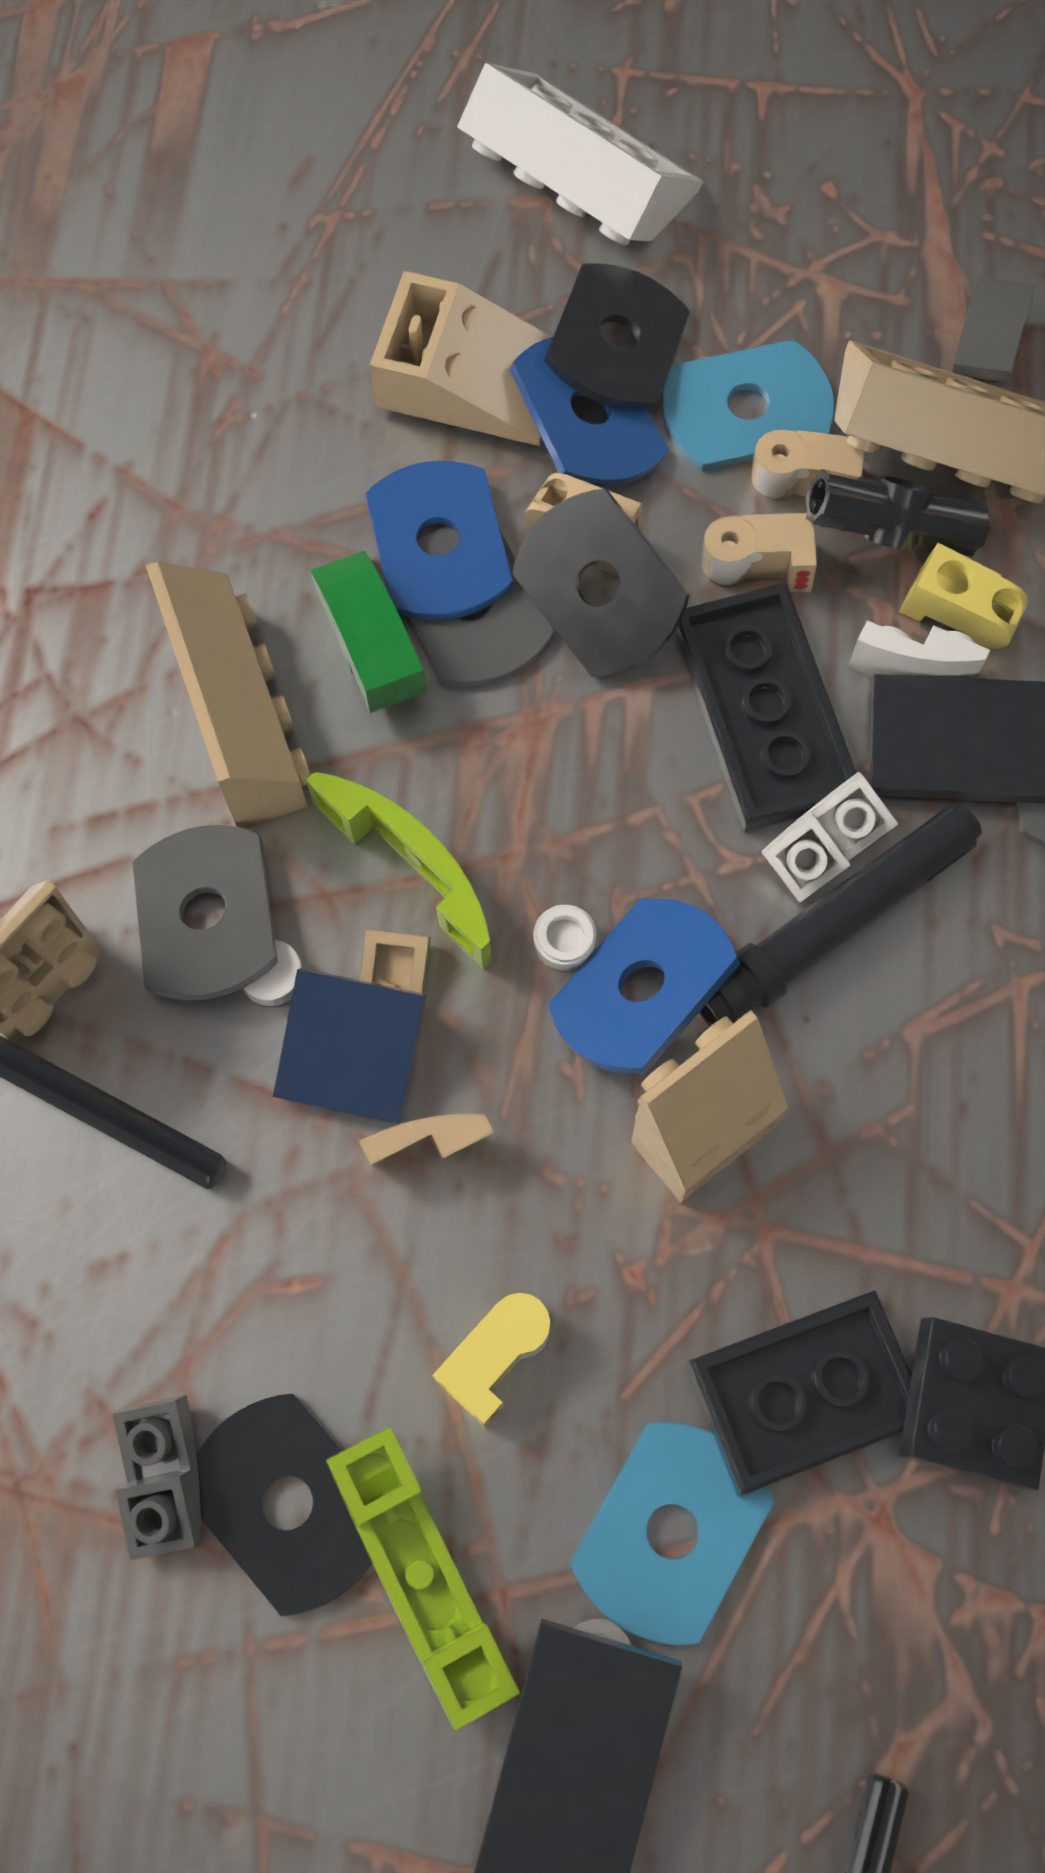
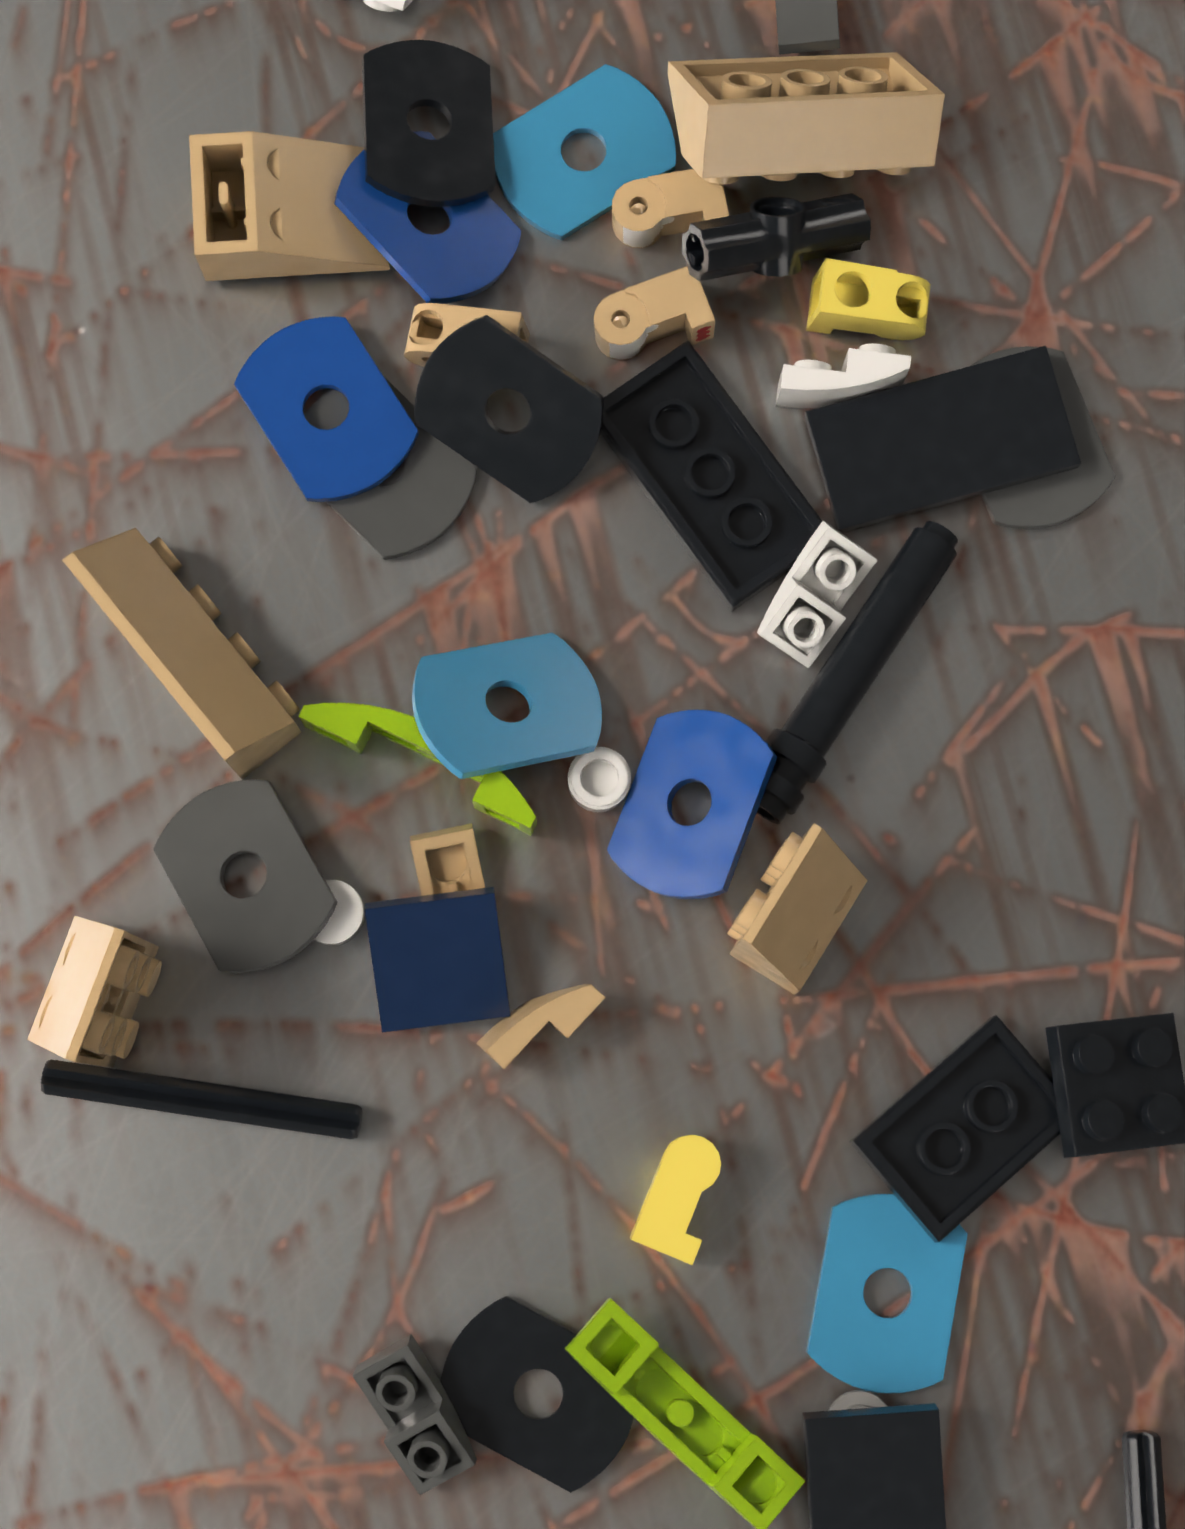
camera: 25 degrees left, 10 degrees up
green slope [310,551,427,713] -> none
none -> dark azure piece [412,632,602,779]

